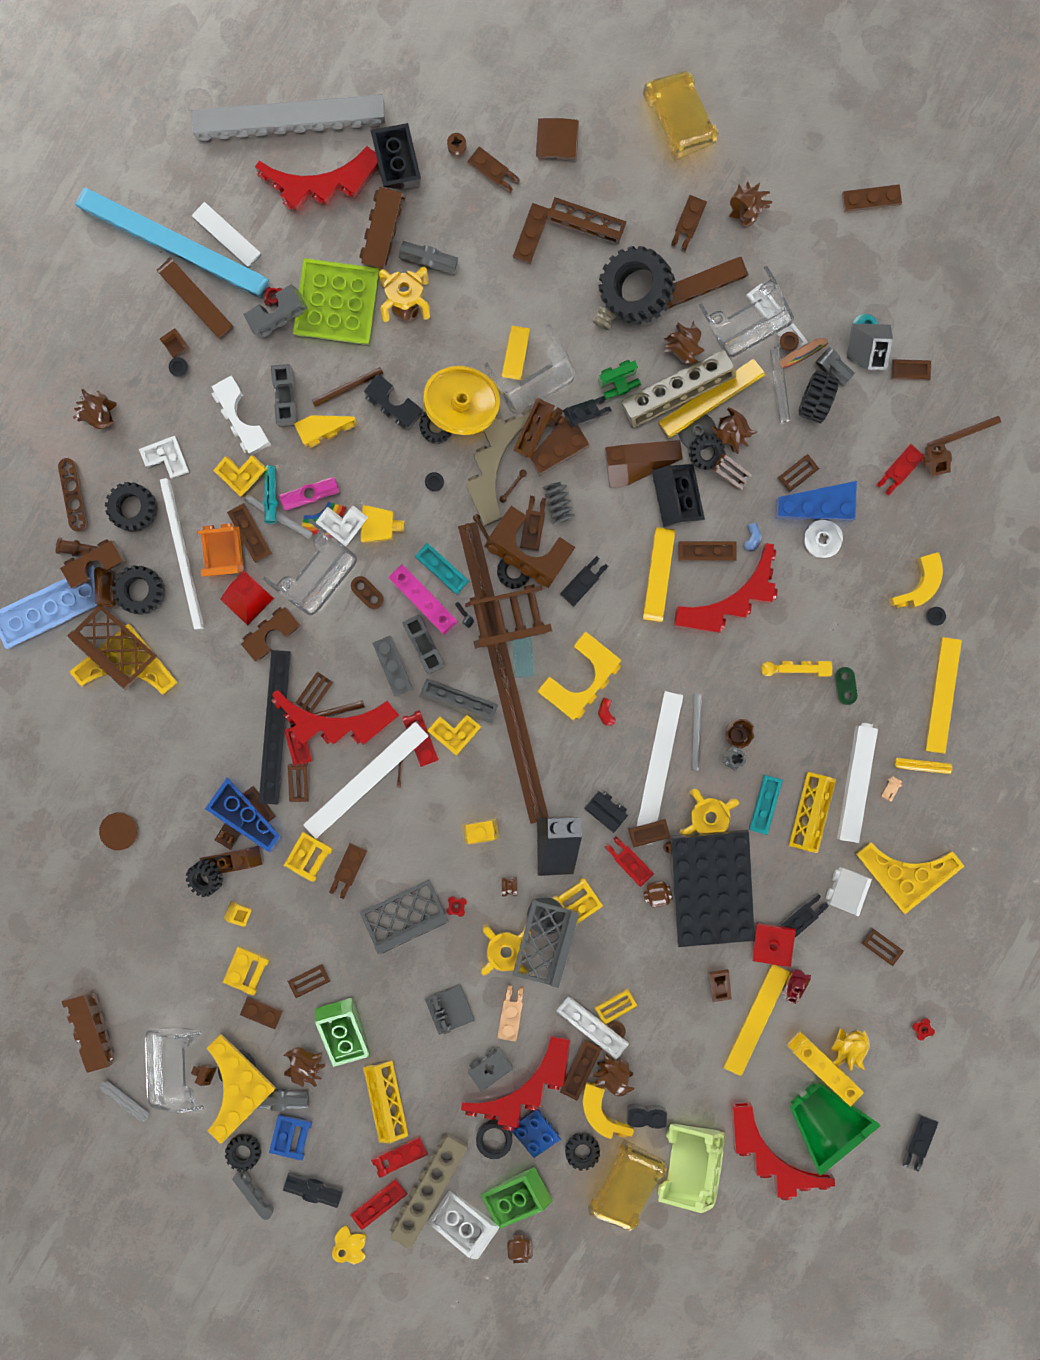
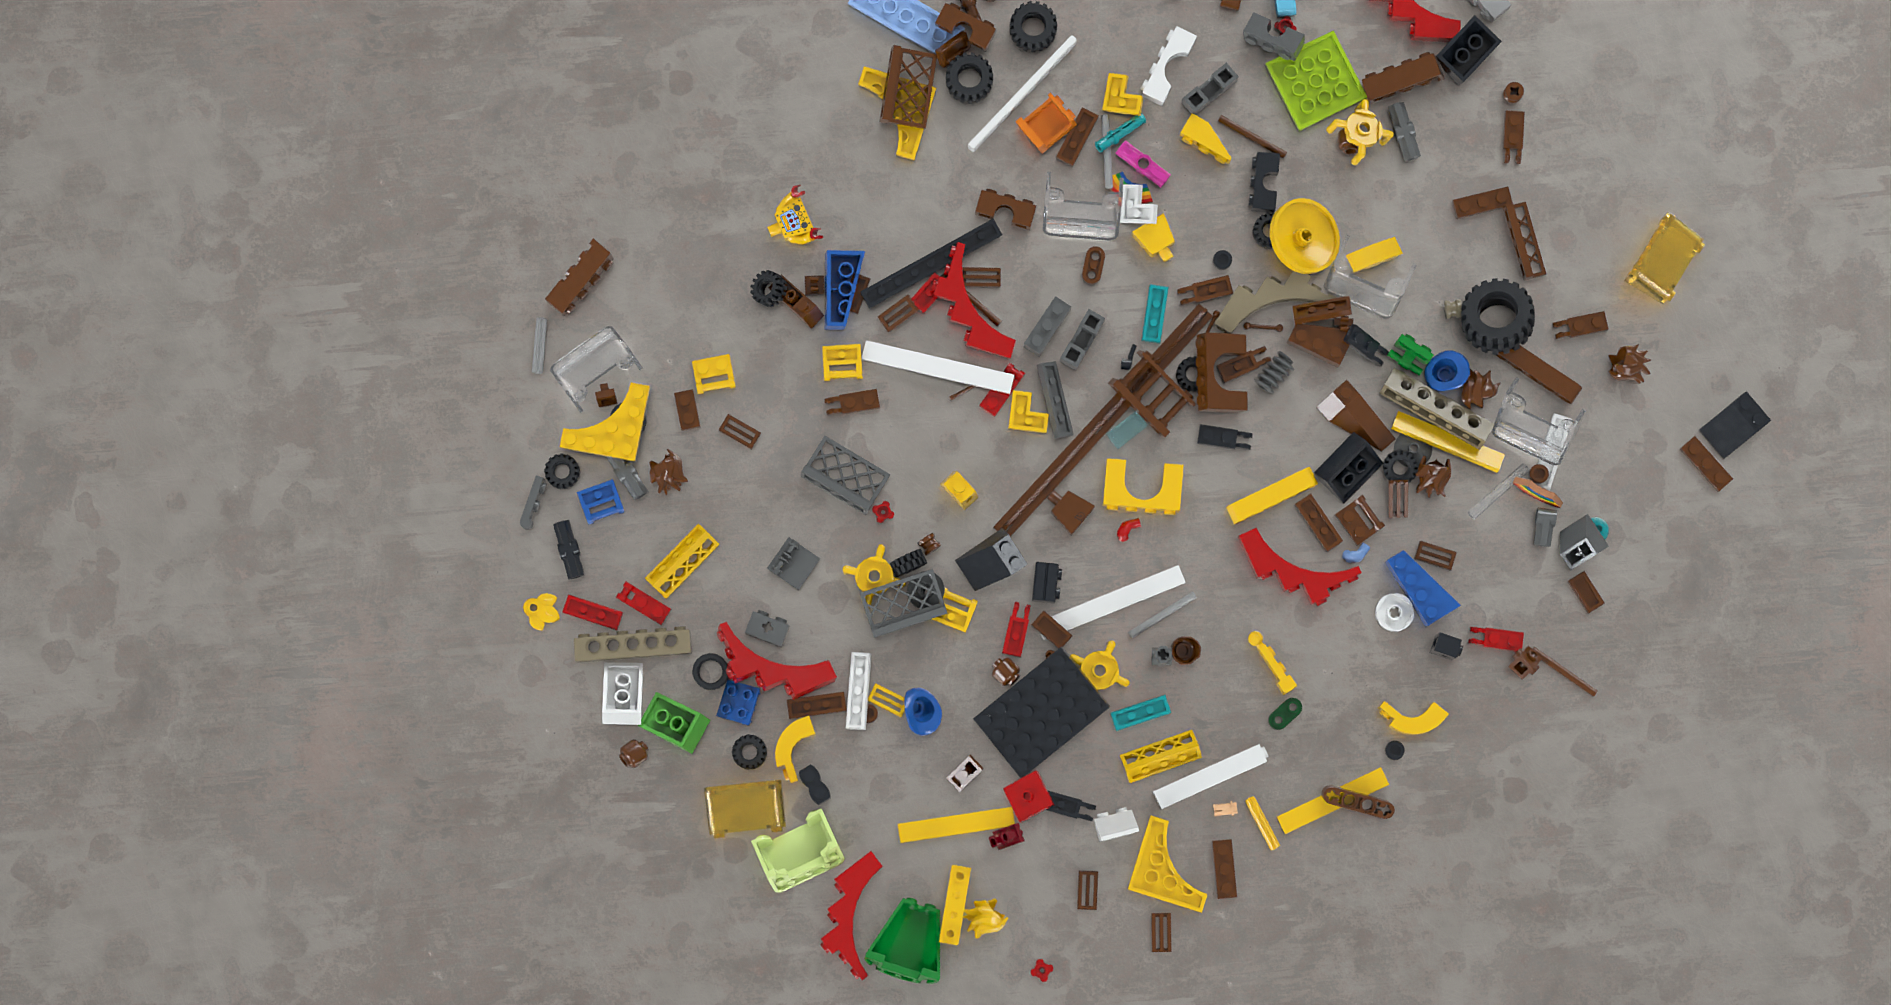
camera: 55 degrees right, 5 degrees down
reddish brown tile [99,812,138,851] -> none
white plate [139,436,189,479] -> none
red slope [220,570,274,626] -> none
yellow slope [224,901,252,927] -> none
bright green slope [315,998,370,1067] -> none
dark pink fence [388,564,458,635] -> none
light nougat hinge [497,985,524,1042] -> none
reddish brown slope [536,118,579,160] -> none
reddish brown hair [593,1054,634,1096] -> none
black tyre [798,370,839,424] -> none
none -> torso [767,184,823,245]
none -> black tyre [890,549,927,577]
none -> blue hat [904,687,942,736]
none -> reddish brown torso [1047,490,1095,536]
none -> reddish brown tile [1151,913,1172,952]
none -> reddish brown hinge [1177,275,1233,305]
none -> reddish brown plate [1212,839,1237,899]
none -> reddish brown beam [1321,785,1395,819]
none -> reddish brown plate [1335,495,1385,546]
none -> blue hat [1424,350,1470,391]
none -> black brick [1430,632,1464,660]
none -> black slope [1699,391,1771,459]

